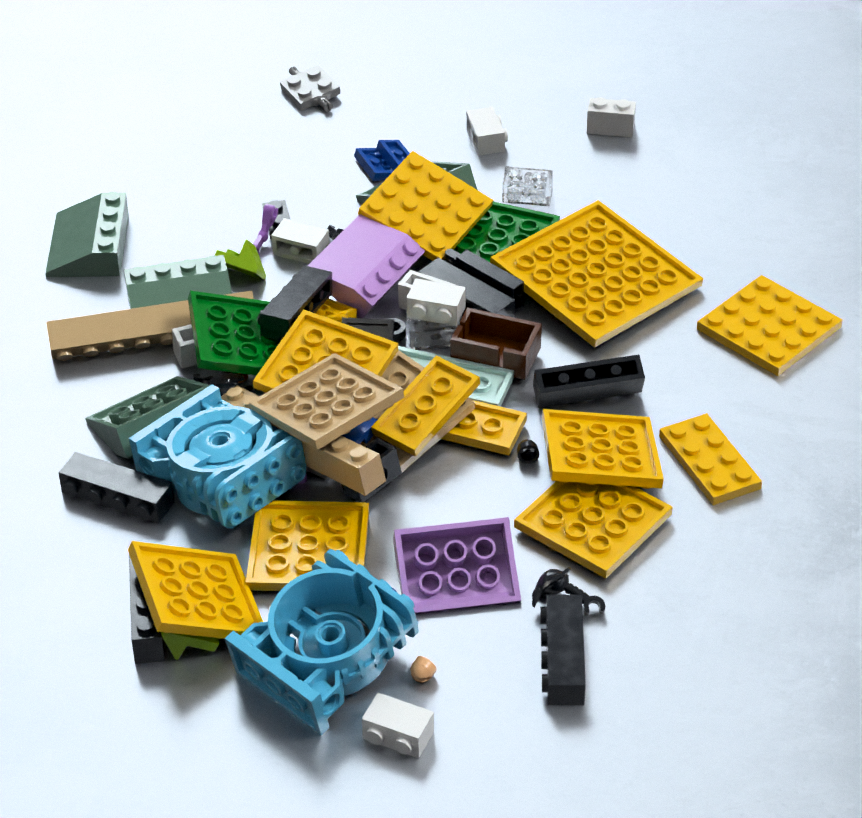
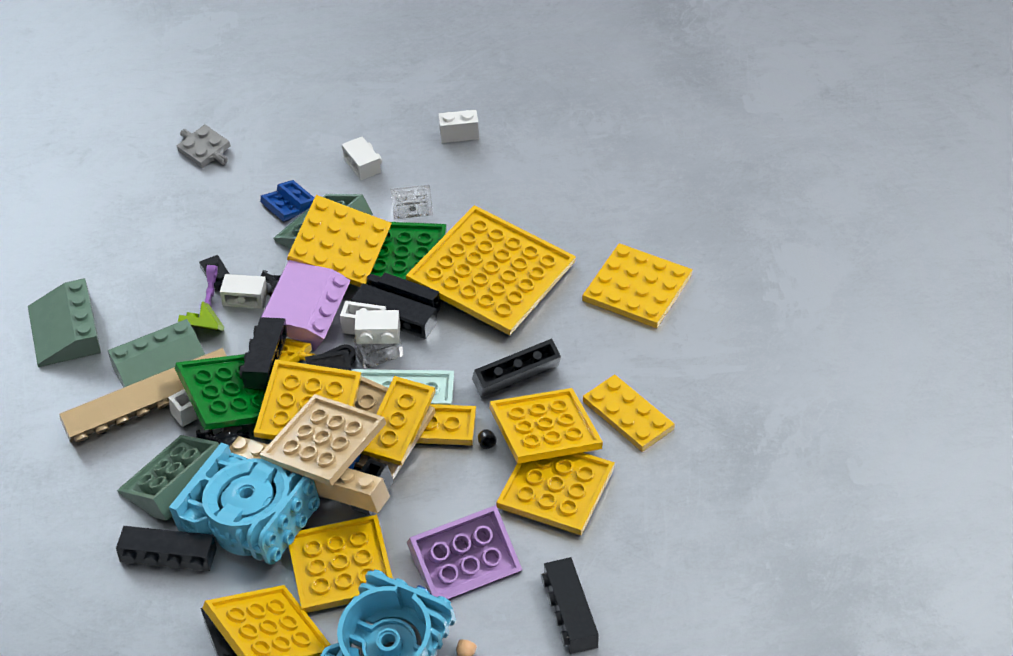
camera: 15 degrees left, 5 degrees up
reddish brown piece [450,308,542,380] -> none
black piece [532,567,606,616] -> none

